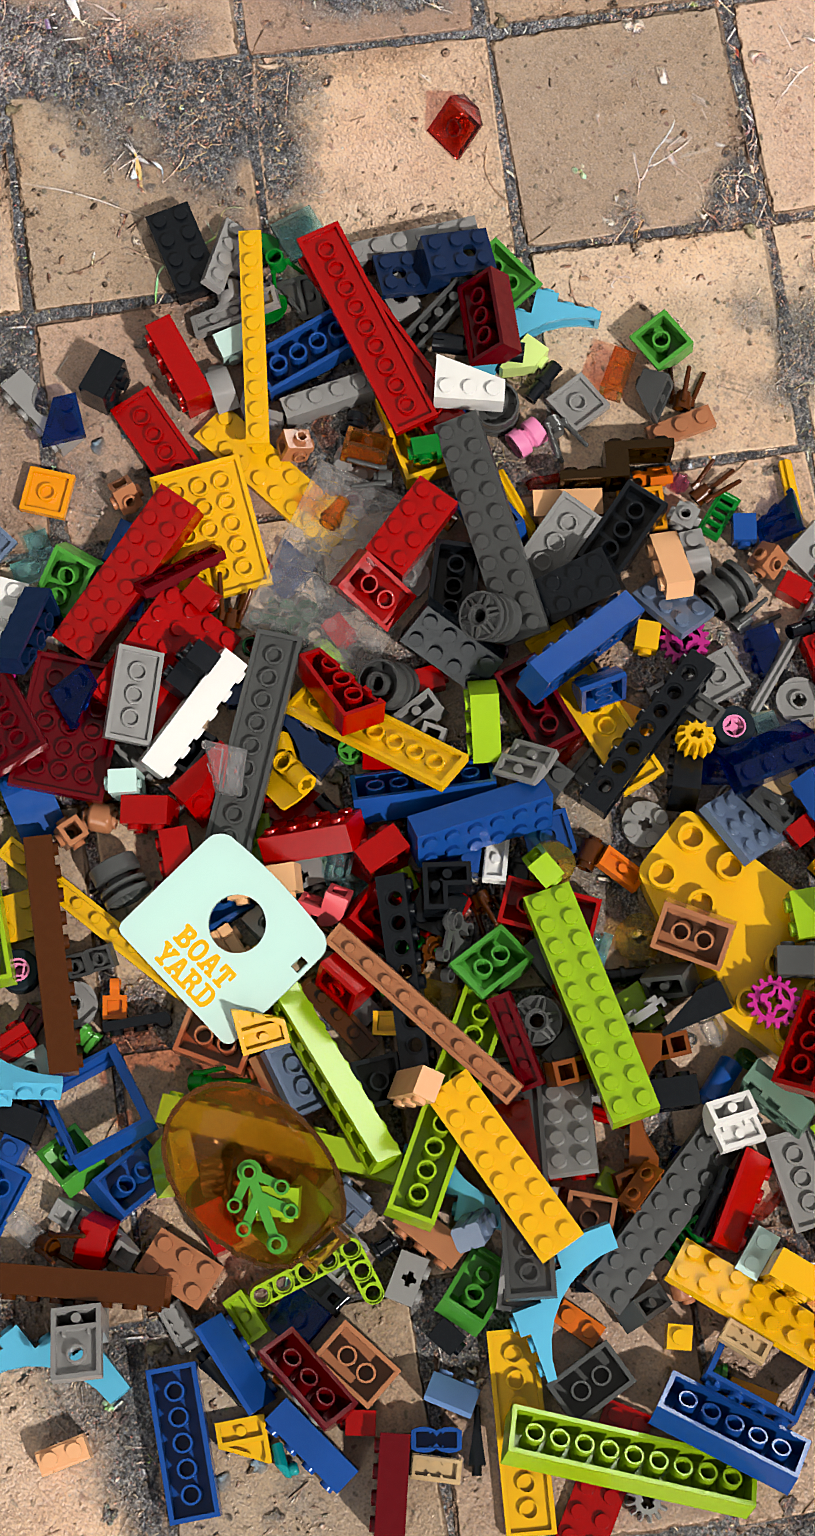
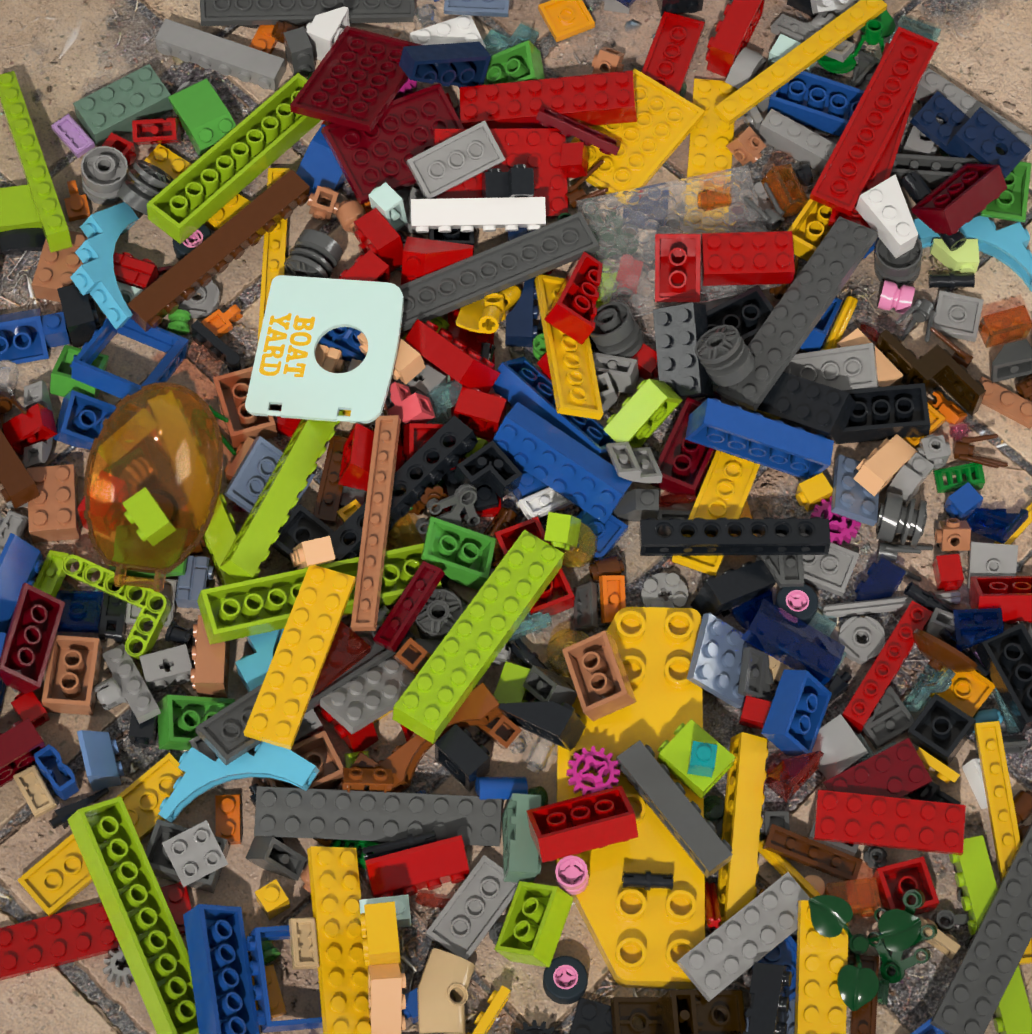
camera: 50 degrees right, 10 degrees down
clear blue wing [49,664,98,729] -> none
dark grey slope [66,942,119,980] -> none
clear wing [201,740,247,797] -> none
bright green plant [227,1159,299,1254] -> none
yellow wing [230,1008,290,1056] -> none
green brick [407,433,442,464] -> none
sand blue brick [450,1207,498,1254] -> none
blue slope [572,666,627,714] -> none
light grey plate [624,995,667,1030] -> none
yellow gear [674,718,716,760] -> none
white brick [702,1090,767,1155] -> none
none -> light grey plate [94,644,161,724]
none -> light grey hinge [162,820,228,887]
none -> dark grey plate [573,581,598,633]
none -> reddish brown plant [919,327,974,369]

